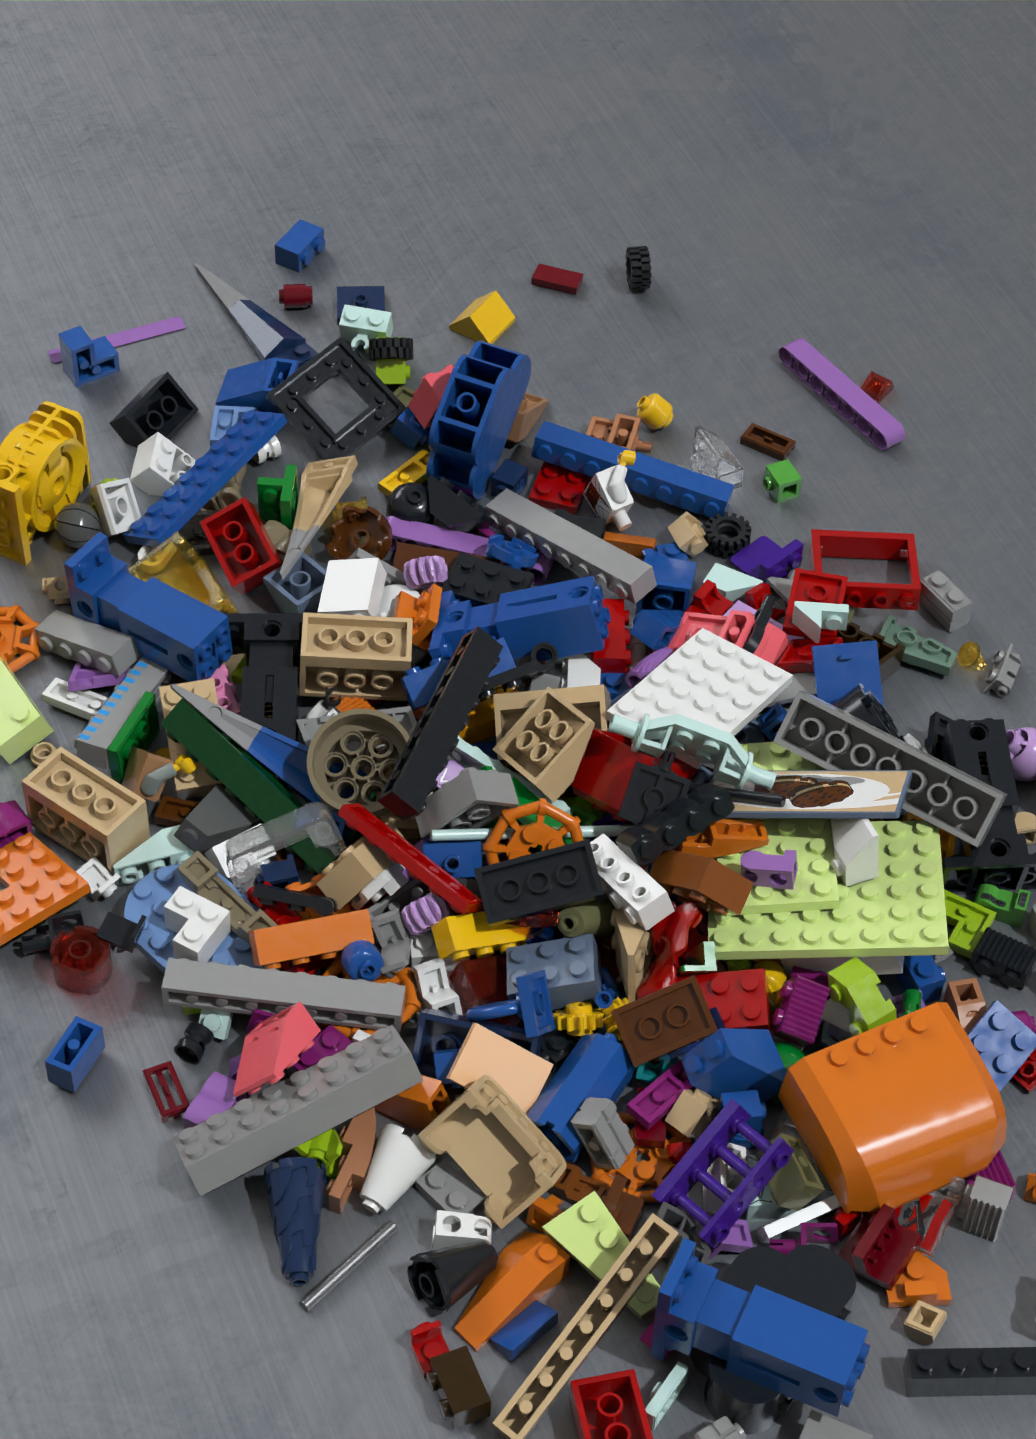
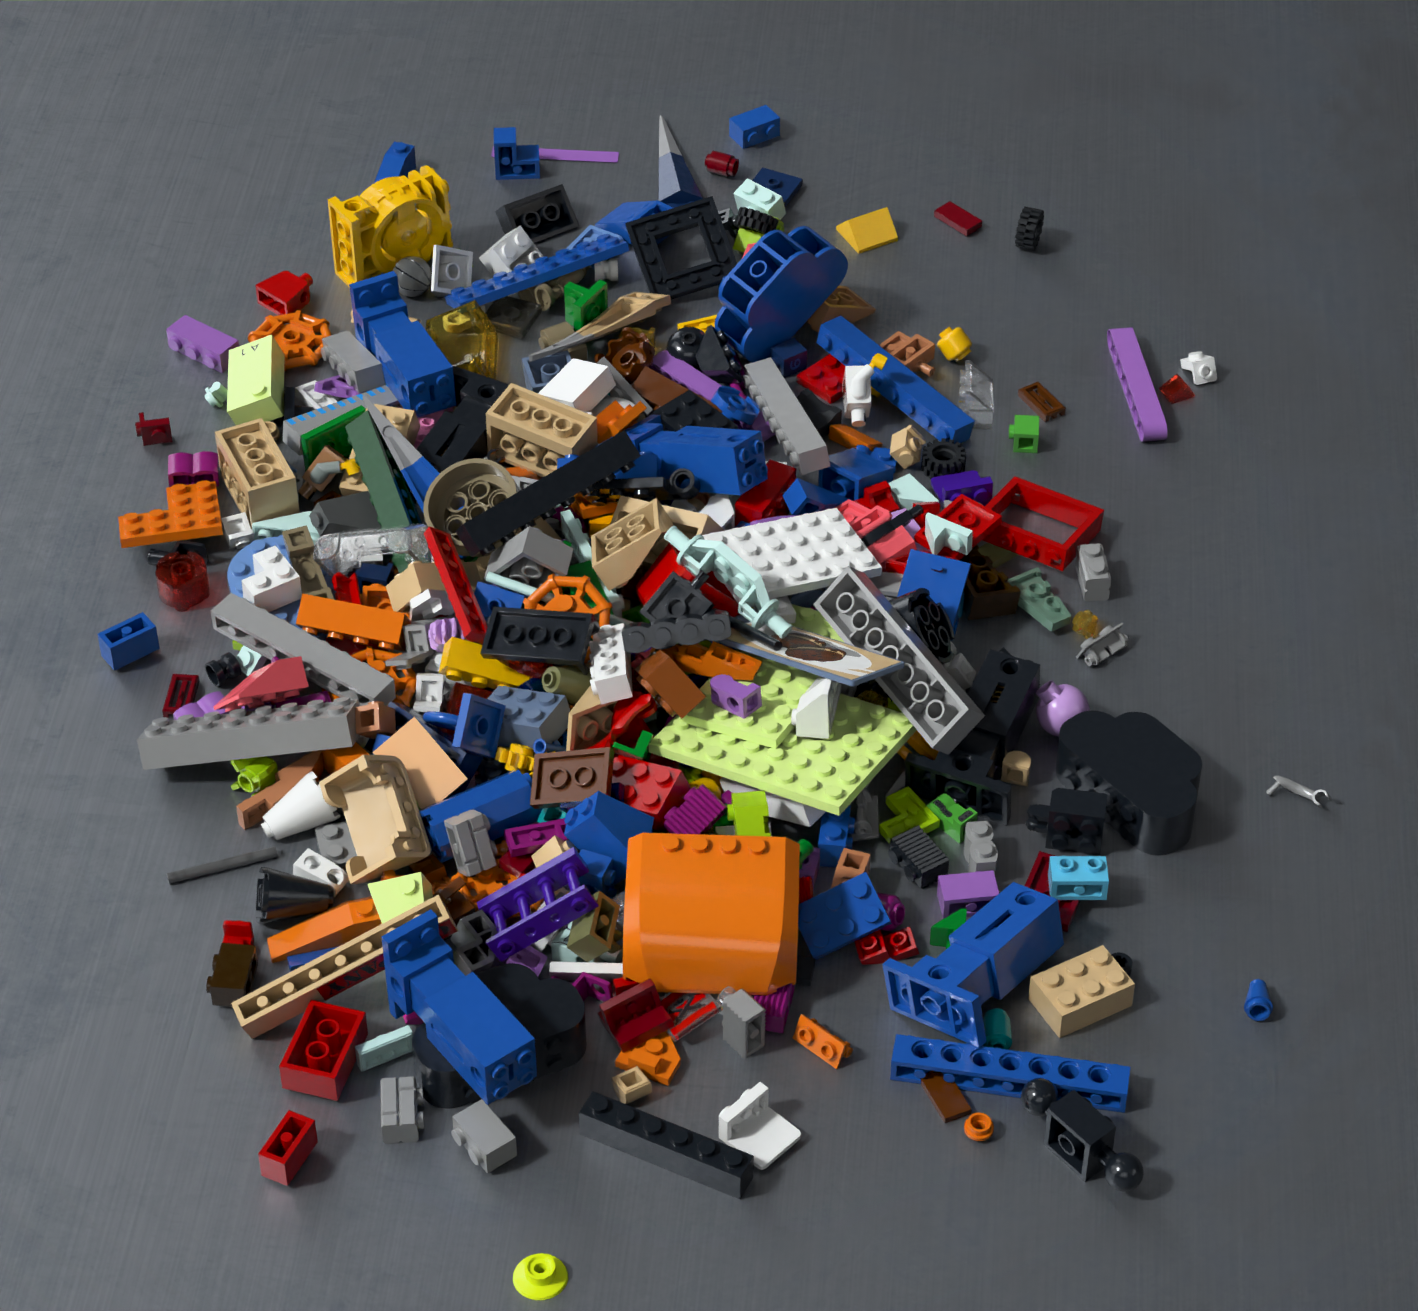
camera: 30 degrees right, 5 degrees down
black bracket [97,912,147,953] -> none
red brick [200,497,283,596] -> none
black plate [253,884,338,916] -> none
dark blue cone [264,1157,326,1286] -> none
blue head [341,940,384,982] -> none
lavender gear [403,555,448,590] -> none
none -> black tile [282,387,312,436]
none -> nougat brick [355,701,396,739]
none -> white bracket [1180,351,1217,385]

